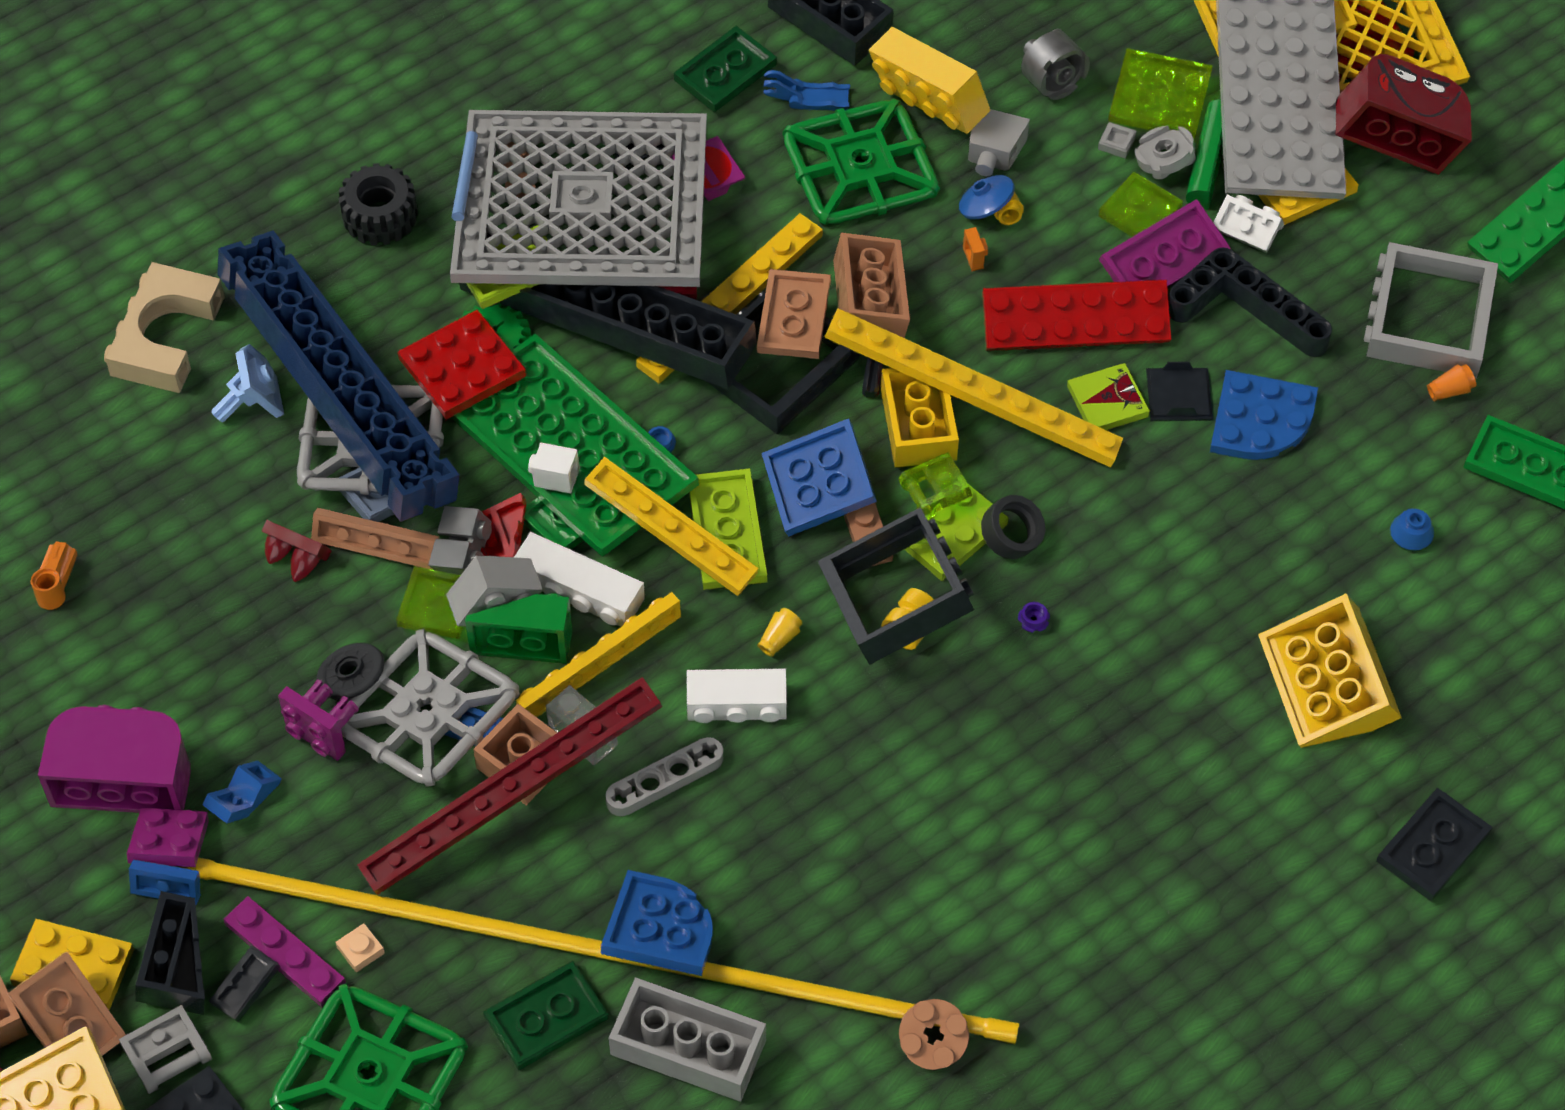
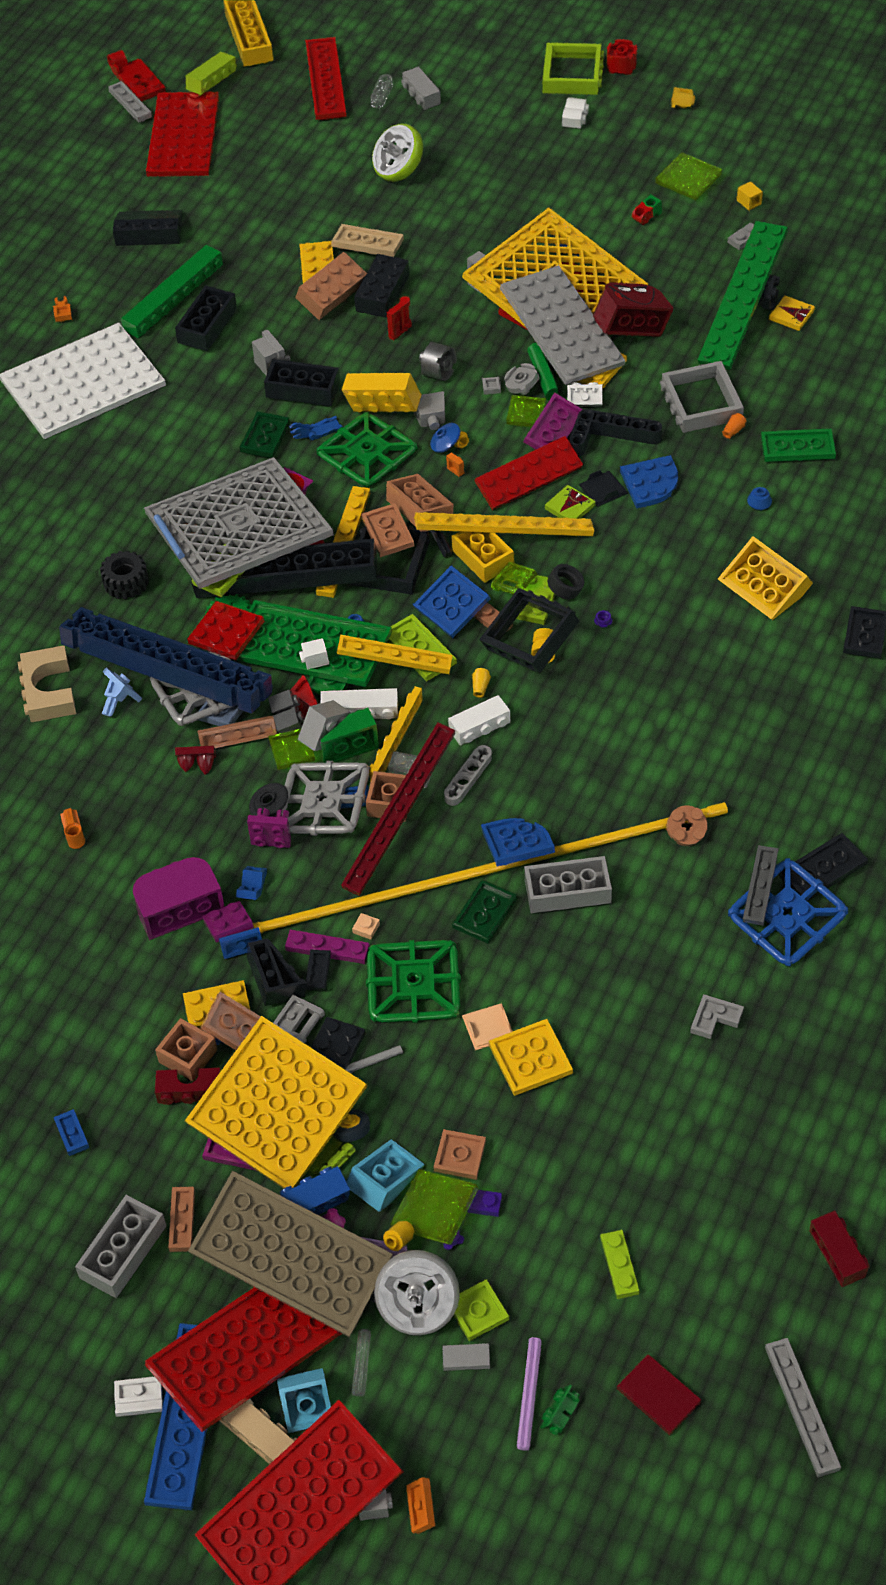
camera: 25 degrees left, 5 degrees down
clear neon green plate [1108,48,1213,139] -> none

